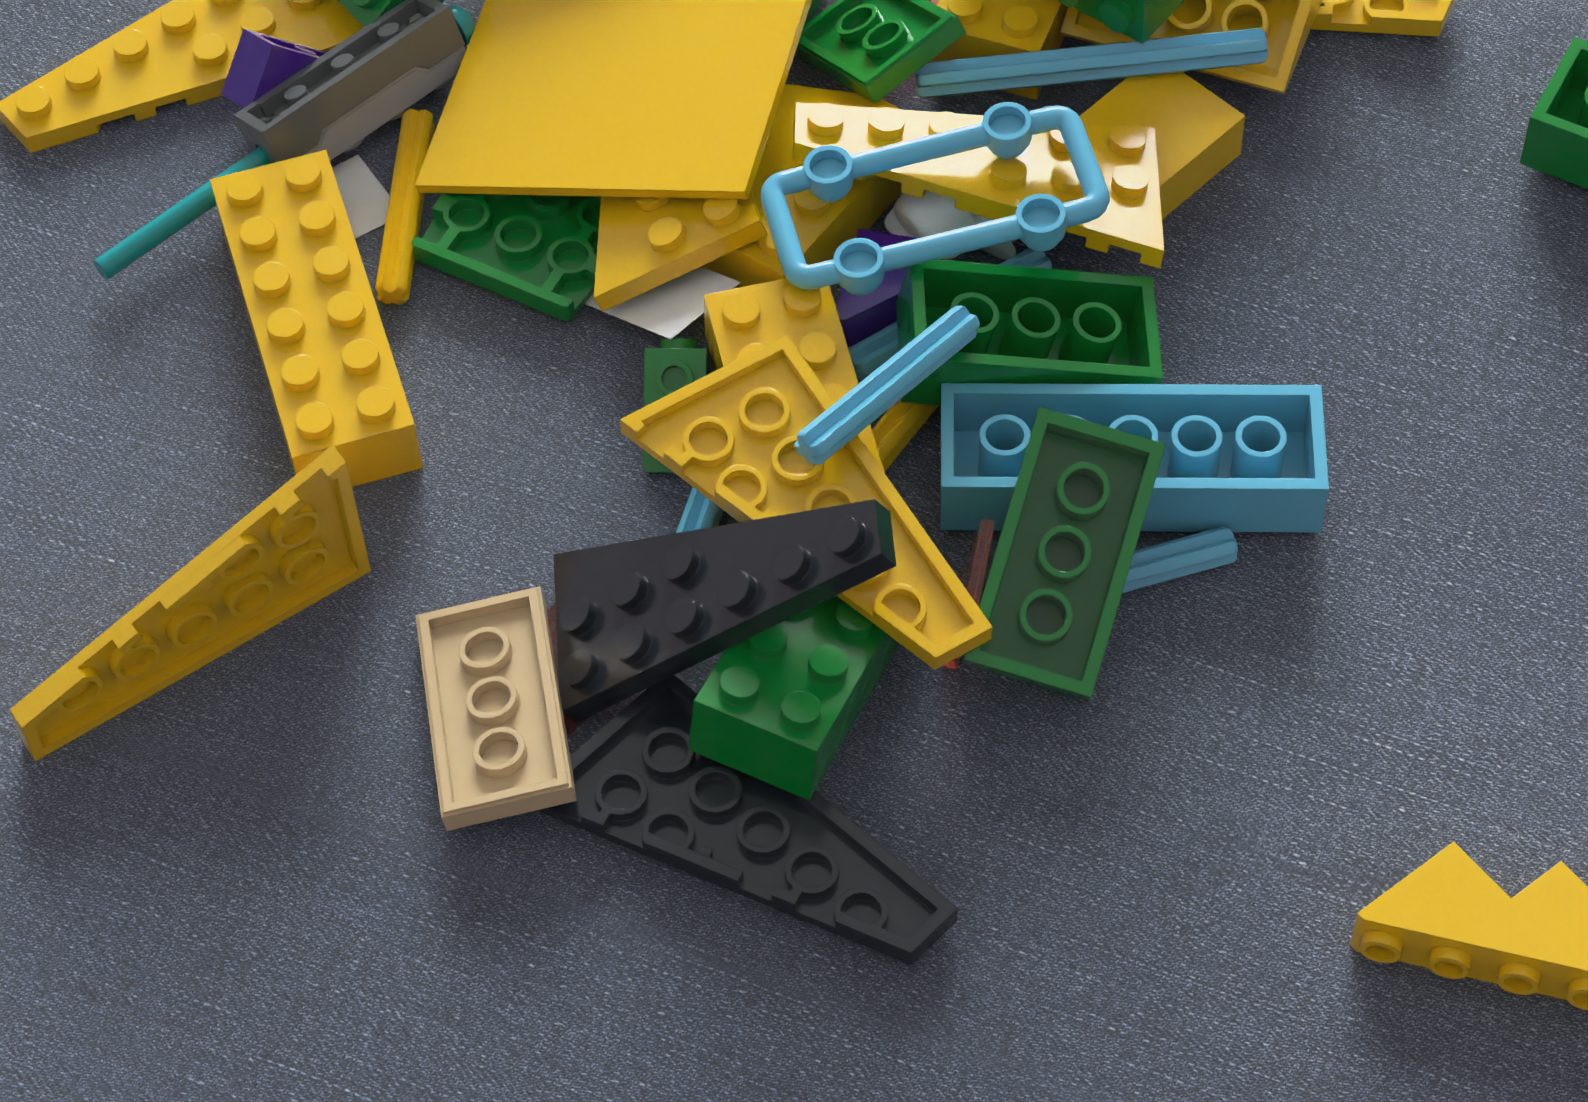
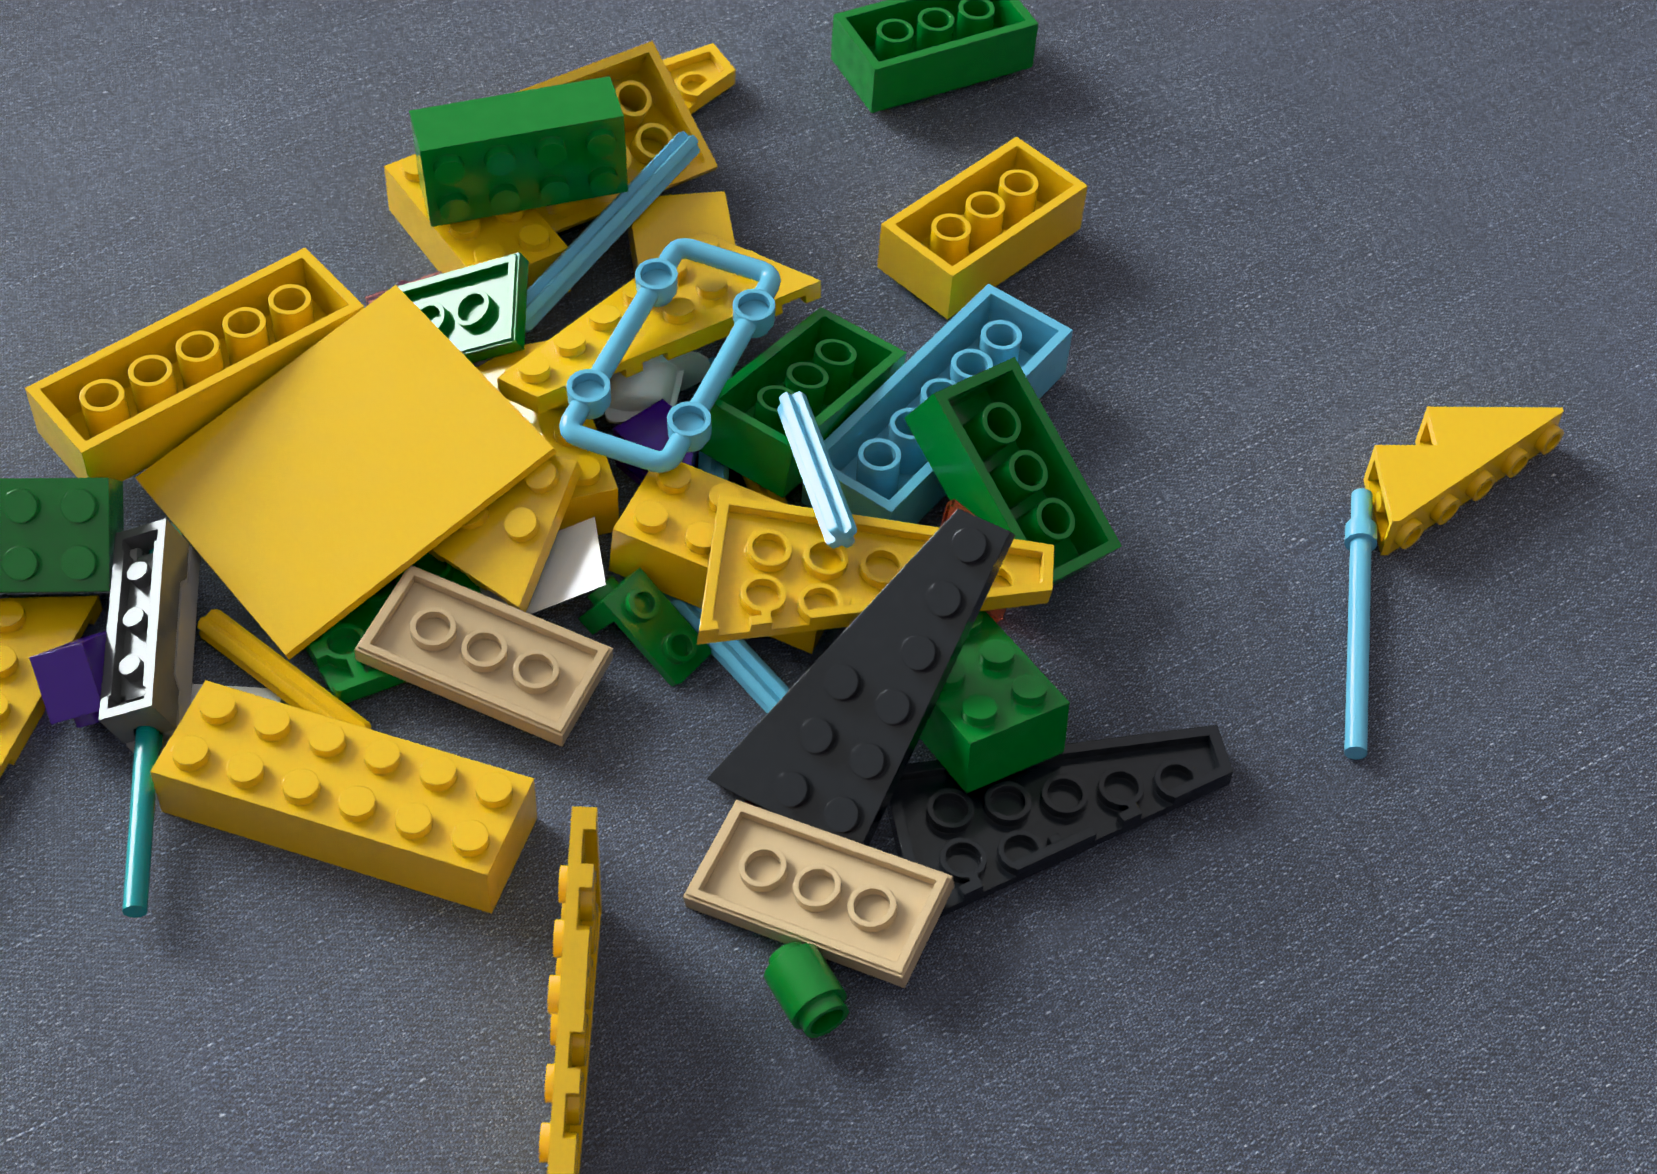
camera: 60 degrees left, 5 degrees down
none -> tan tile [354,565,613,747]
none -> green brick [764,942,849,1038]
none -> yellow brick [877,137,1088,319]
none -> medium azure bar [1344,488,1377,760]

